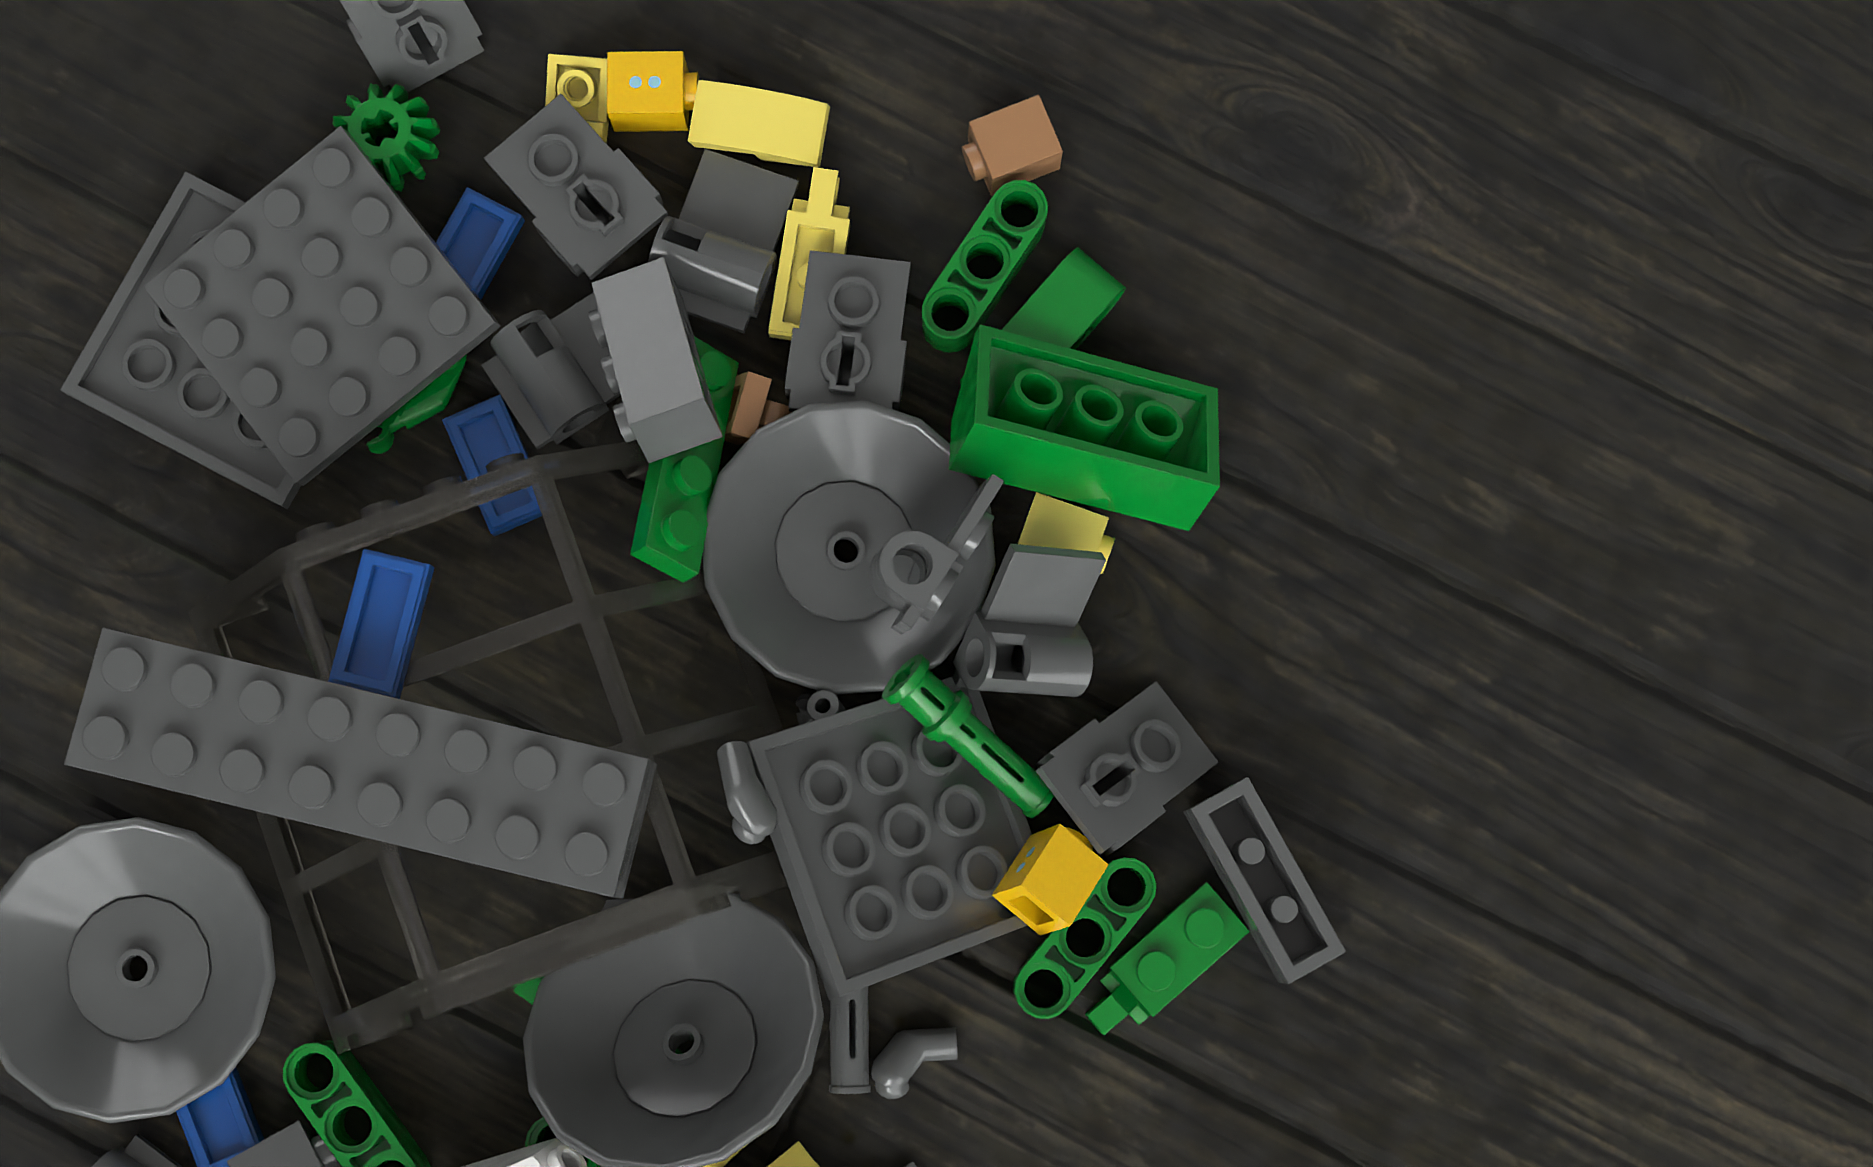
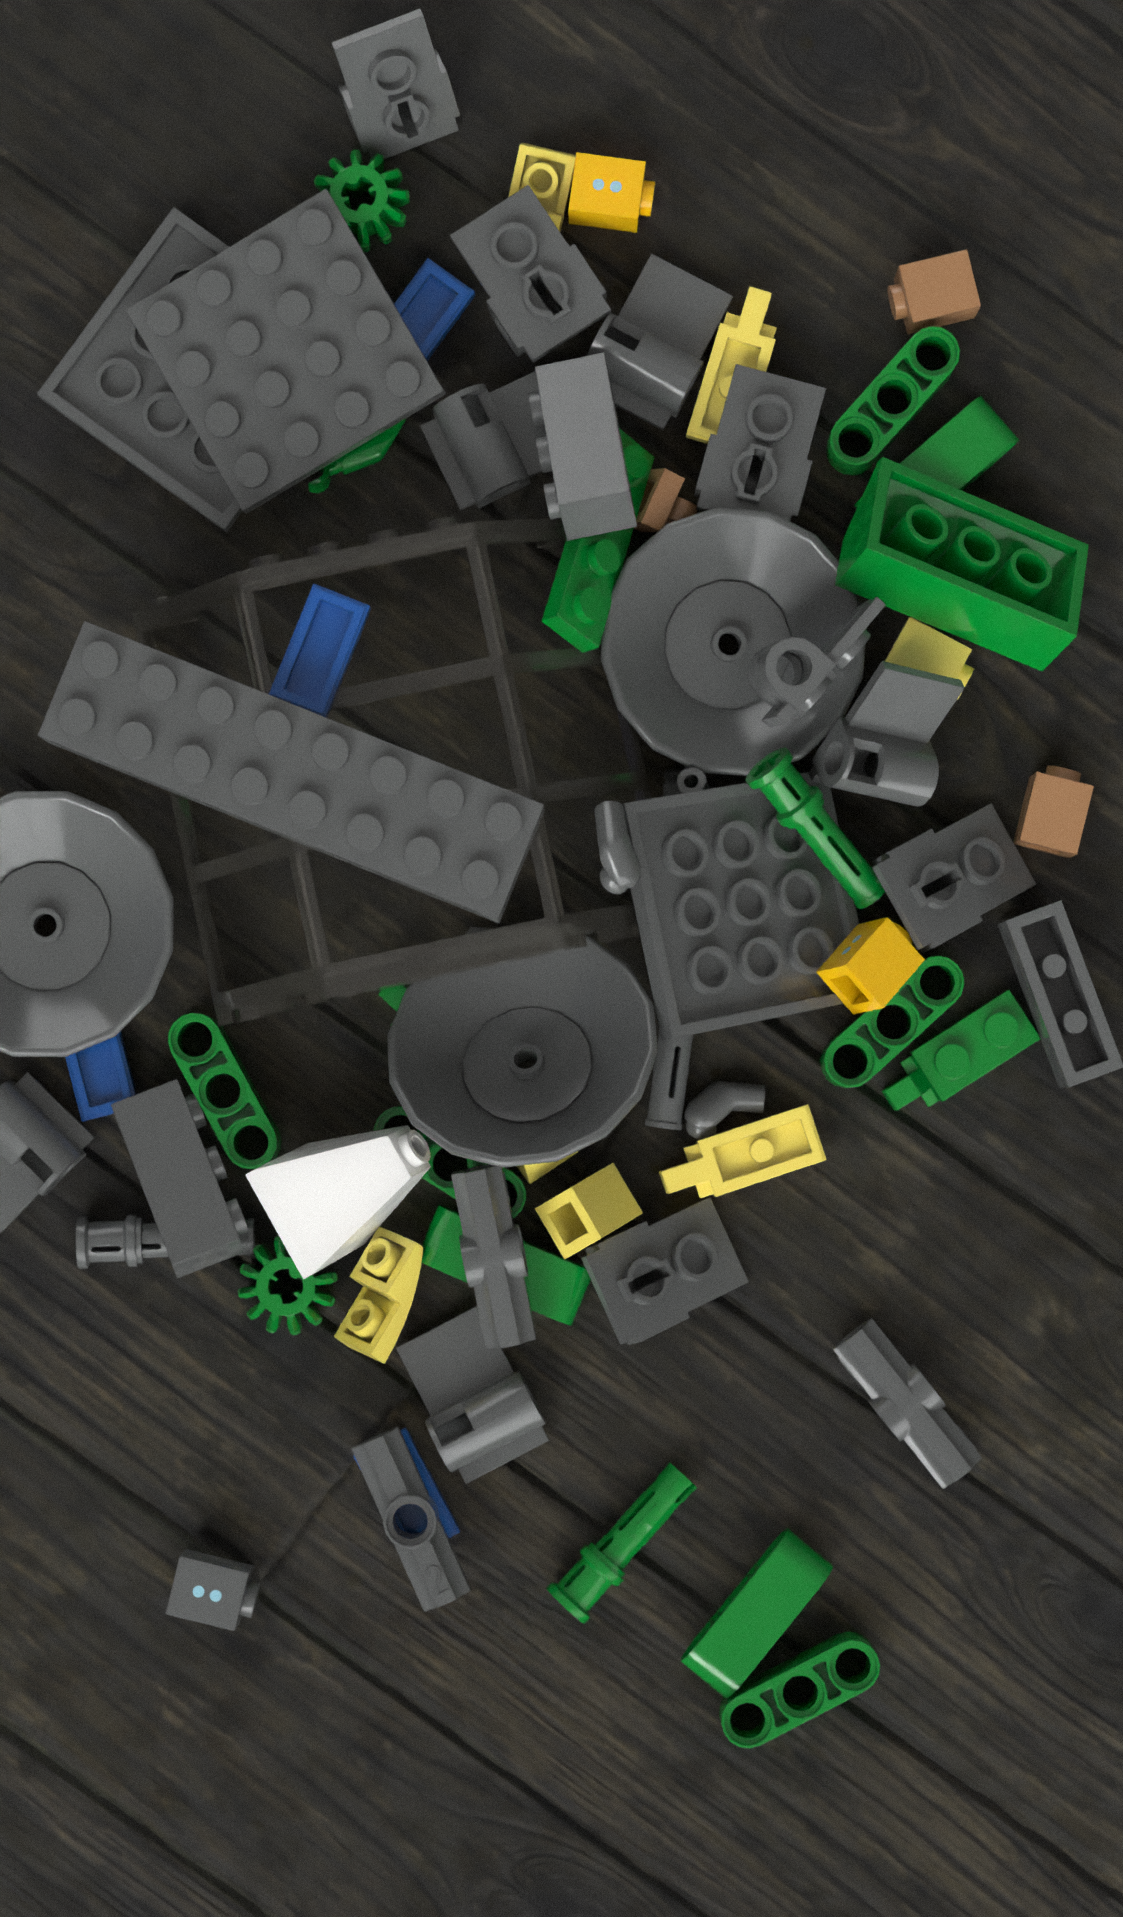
camera: 15 degrees right, 5 degrees up
blue tile [442,395,552,537] -> none
light yellow slope [688,80,830,167] -> none
none -> light yellow hinge [659,1104,827,1198]
none -> medium nougat brick [1013,766,1094,858]

